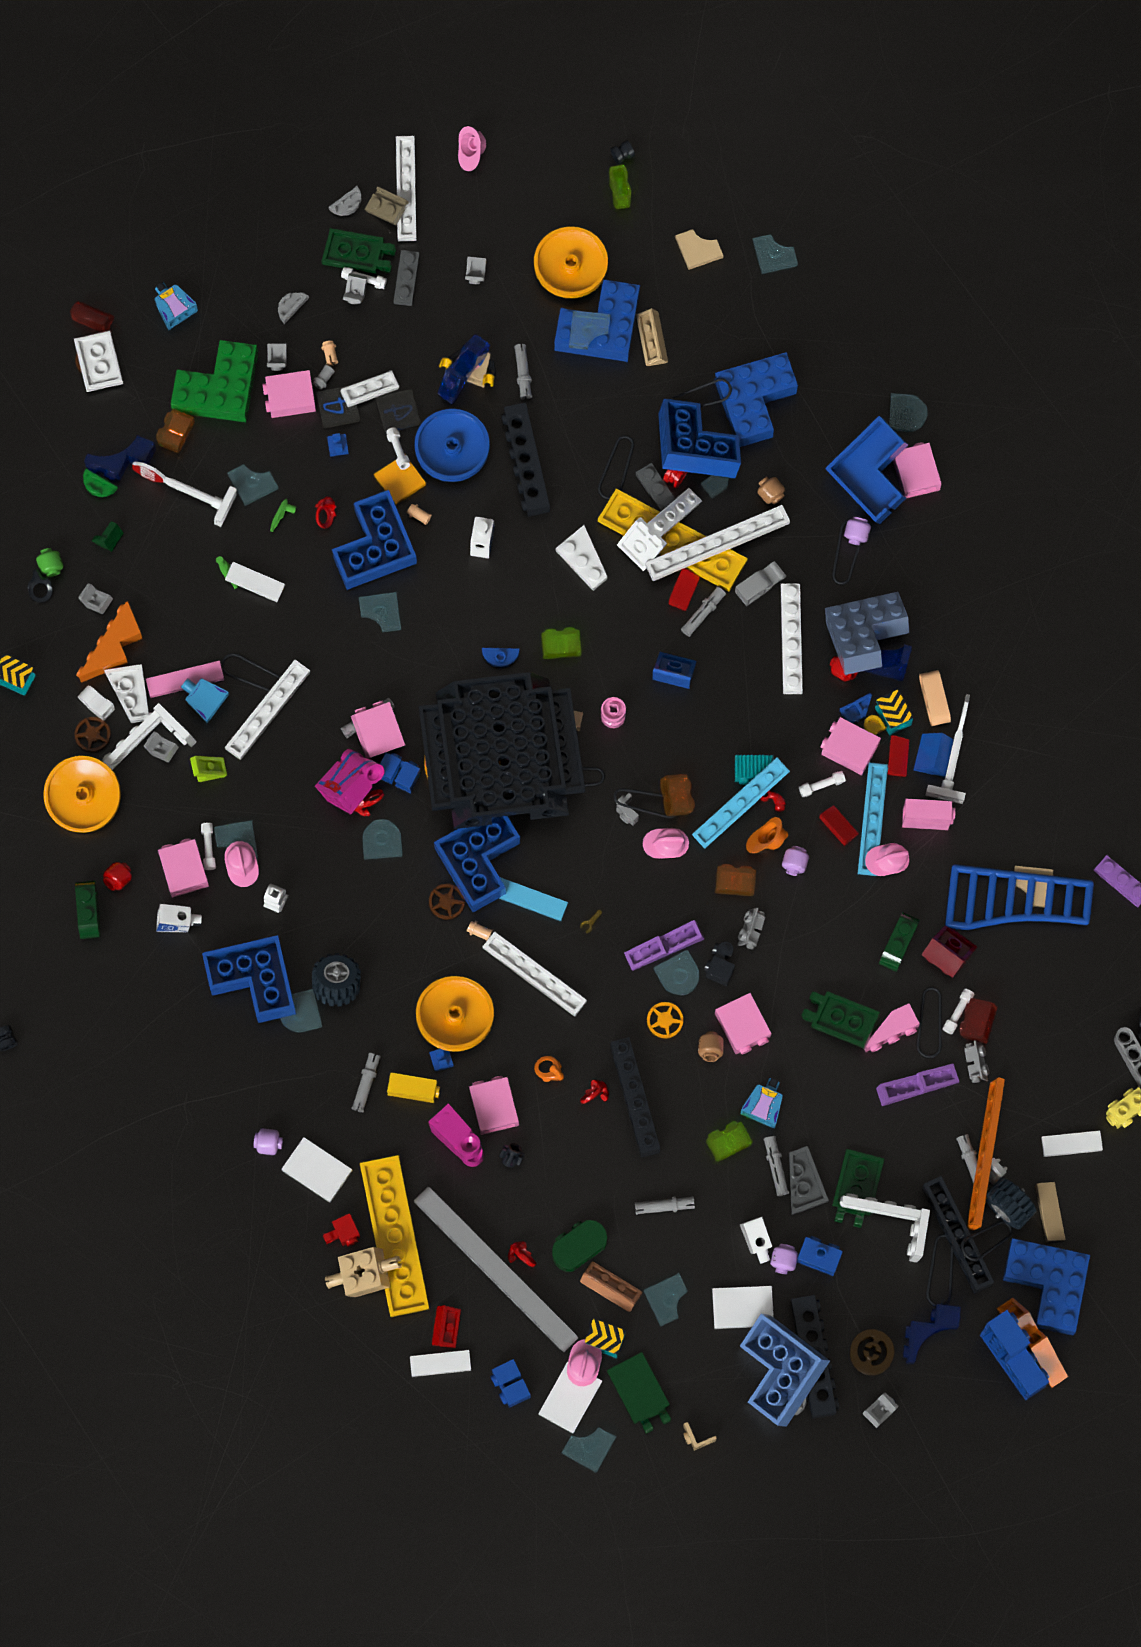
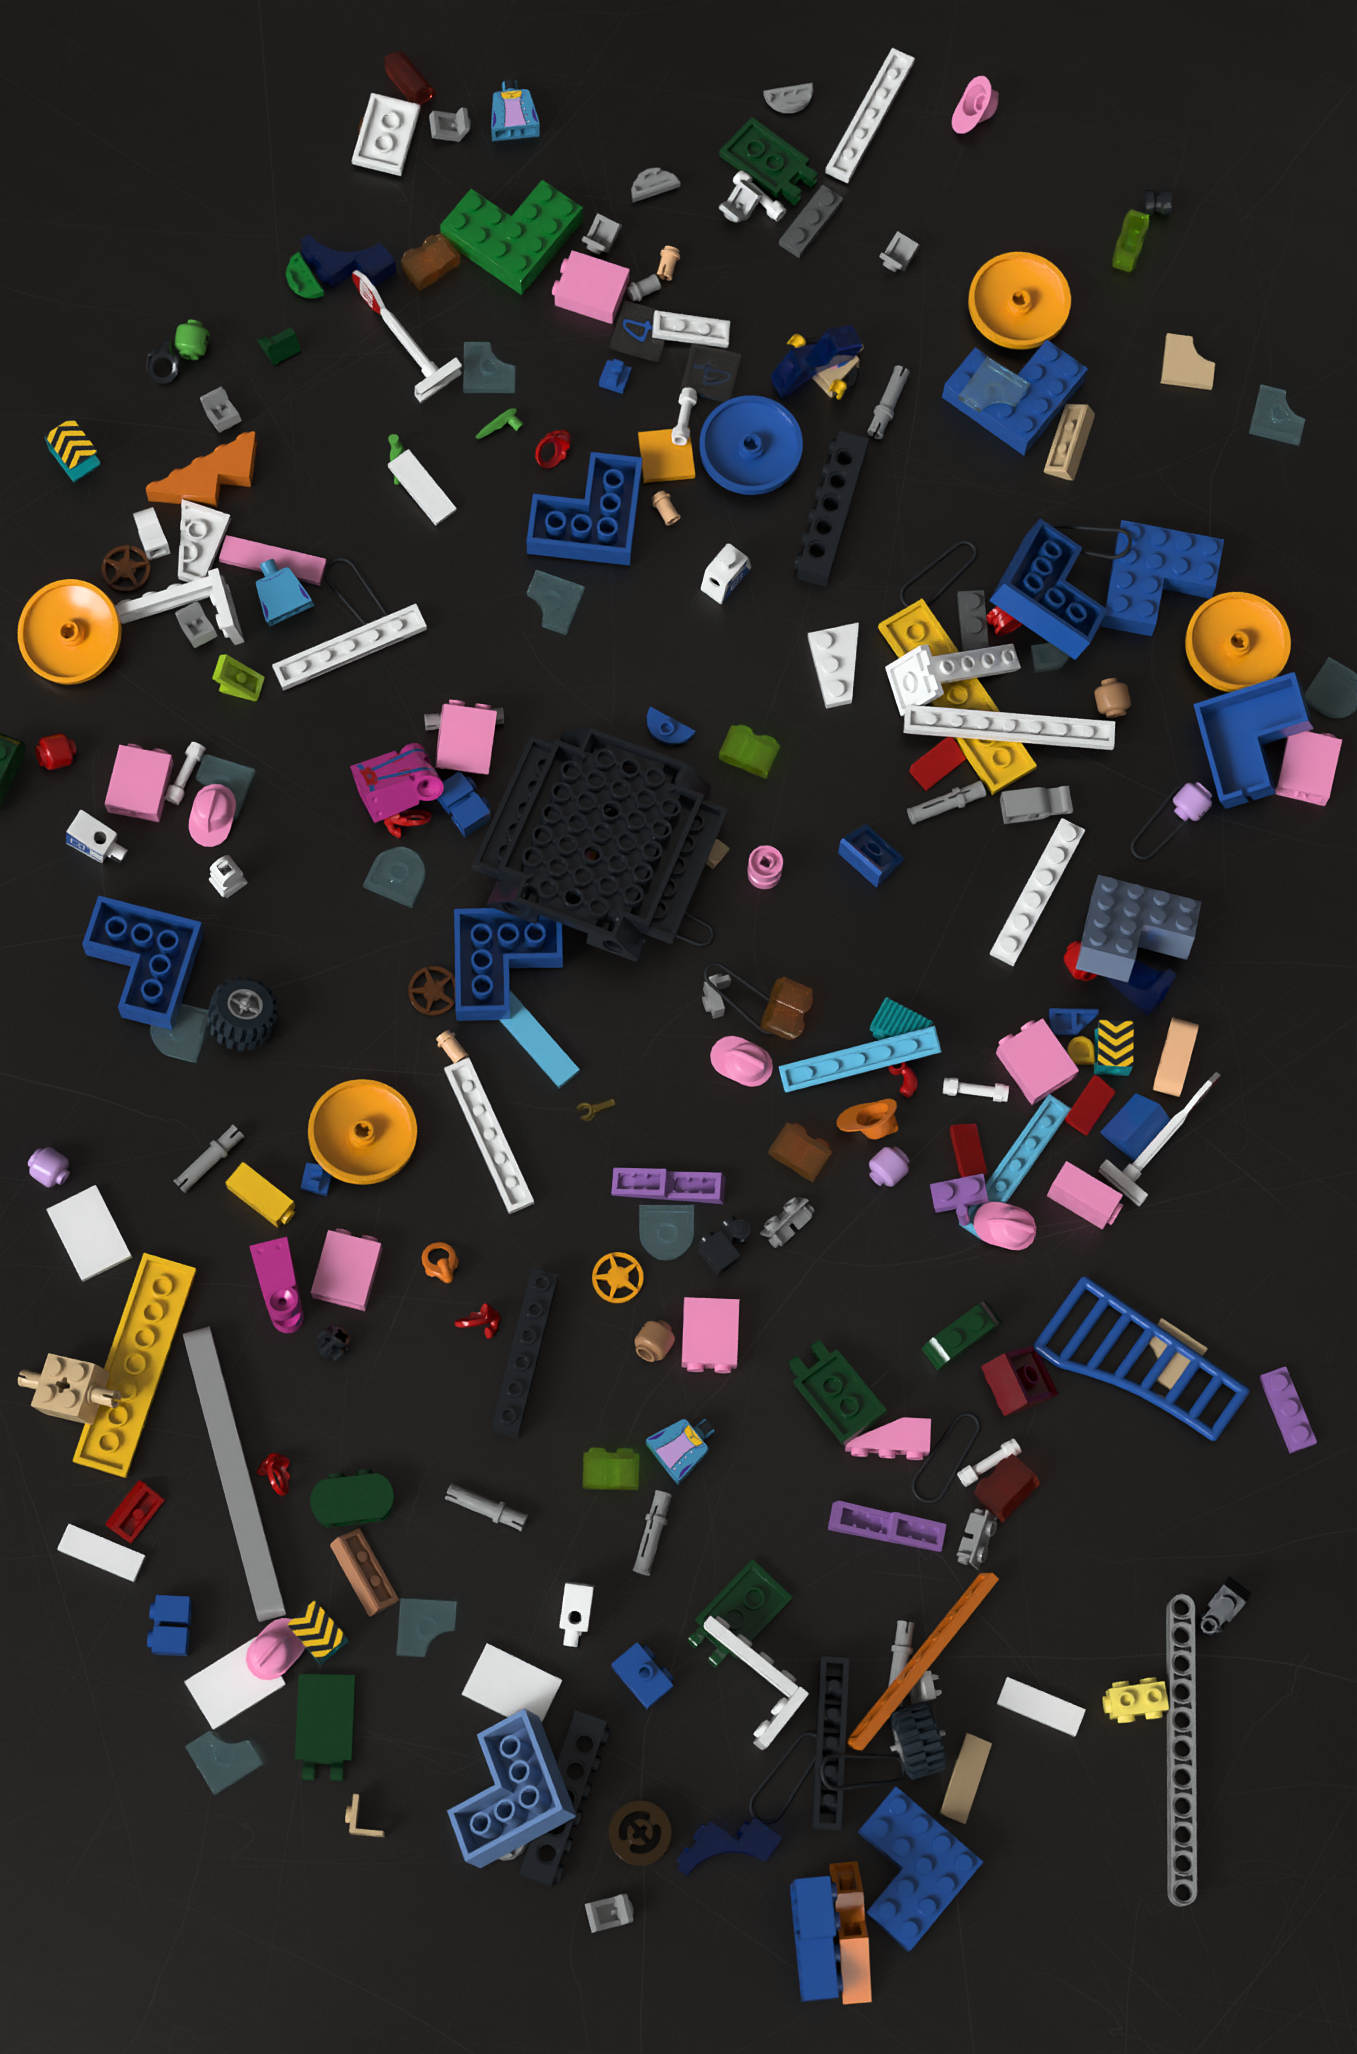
camera: 25 degrees right, 0 degrees up
red brick [323,1213,360,1247] -> none
dark tan plate [364,186,409,225] -> none
lavender head [770,1244,798,1274] -> none
dark grey wing [789,1146,829,1215] -> none
none -> light grey bracket [429,107,471,142]
none -> medium lavender plate [930,1174,989,1226]
none -> light orange dish [1185,592,1291,692]

